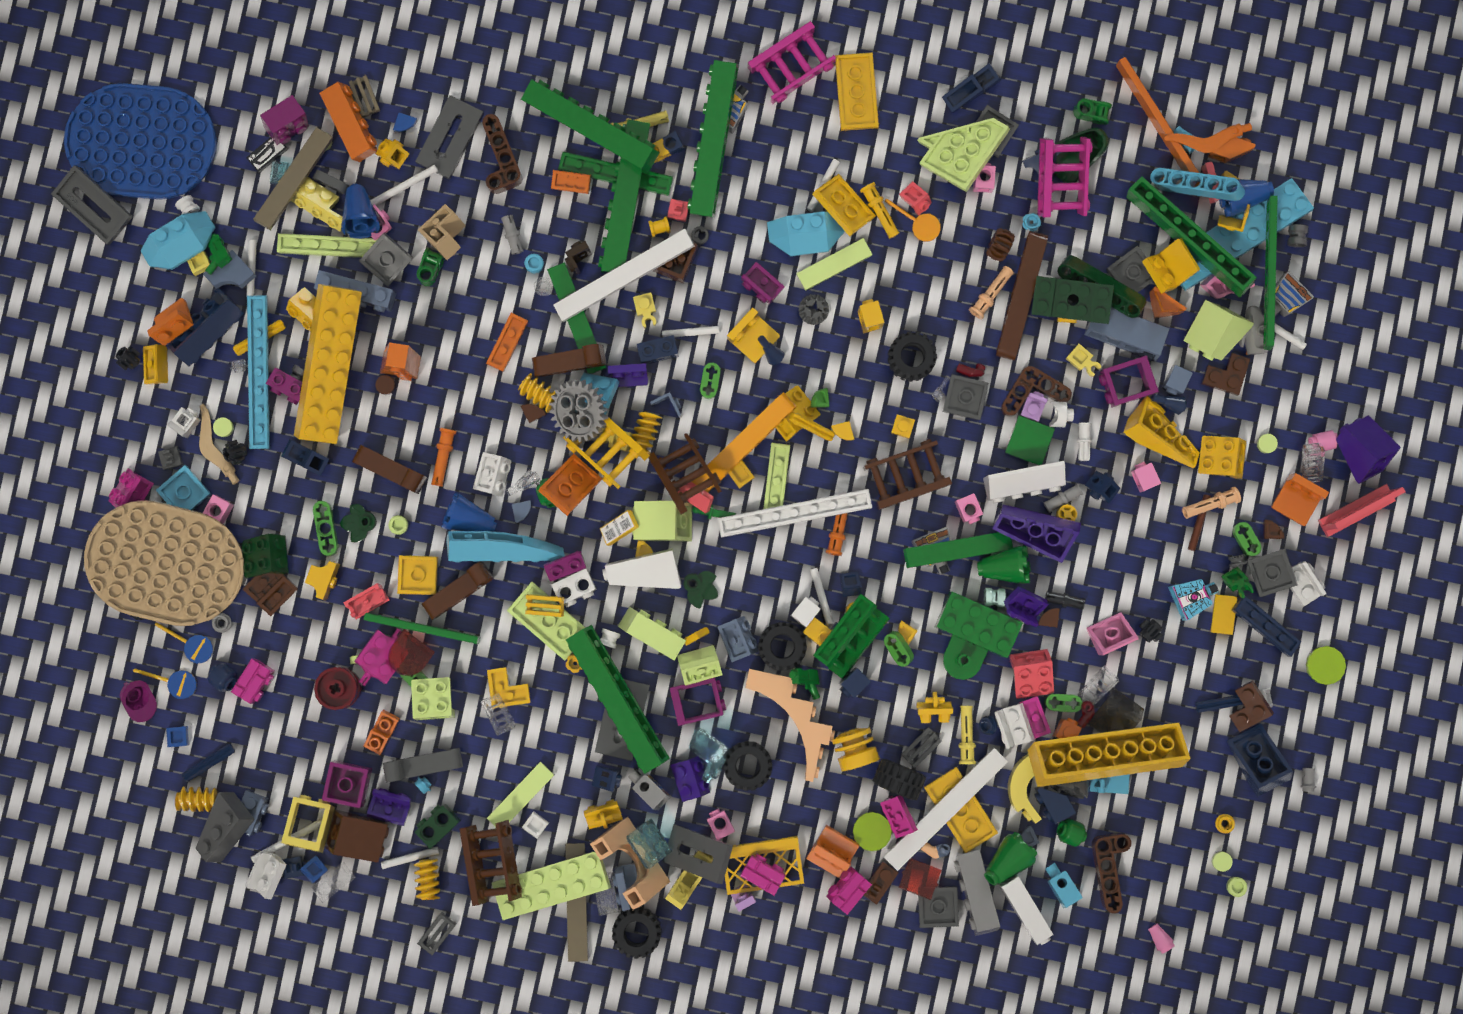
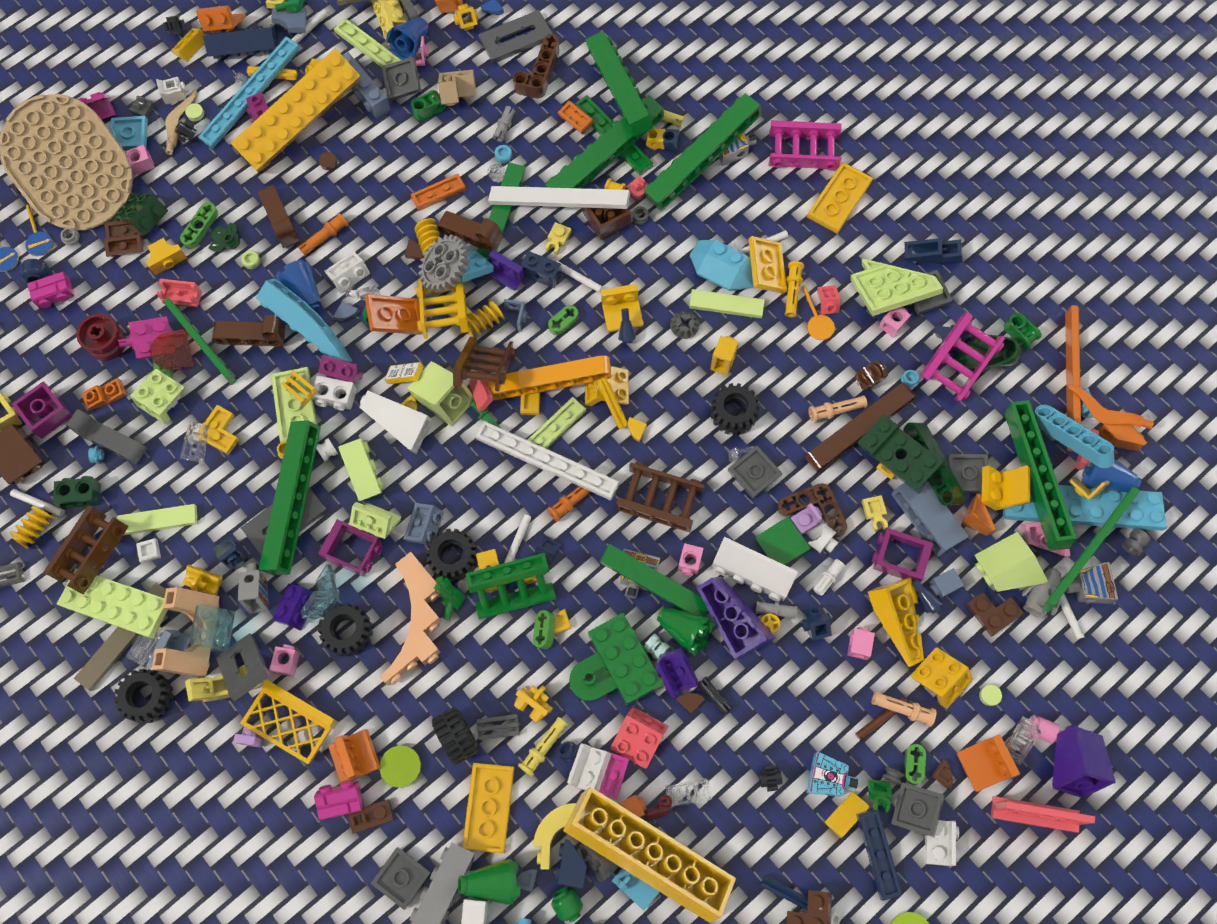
camera: 40 degrees right, 15 degrees down
dark blue brick [281,439,329,476] -> none
dark purple bracket [367,788,411,826] -> none
white bar [370,164,438,206] -> none
orange wedge [380,342,421,381] -> none
yellow tile [397,555,438,595] -> none
dark brown bracket [565,241,592,275] -> none
dark green plate [683,571,718,609] -> none
yellow tile [684,627,710,646] -> none
dark pink brick [740,853,786,896] -> none
magenta bracket [741,262,785,305] -> none
white brick [791,597,821,628] -> none
bright green tile [811,388,829,408] -> none
yellow wheel [831,727,880,771] -> none
dark blue brick [839,667,871,698] -> none
dark pink bracket [880,795,918,839] -> none
white tile [883,748,1008,871] -> none
yellow plate [891,415,915,439] -> none
clear red piece [899,858,942,900] -> none
arm [920,842,950,859] -> none
dark red arm [956,363,986,377] -> none
bright green beam [1044,694,1082,712] -> none
bright pink slope [1086,612,1138,655] -> none
clear smoke bracket [1088,687,1144,733] -> none

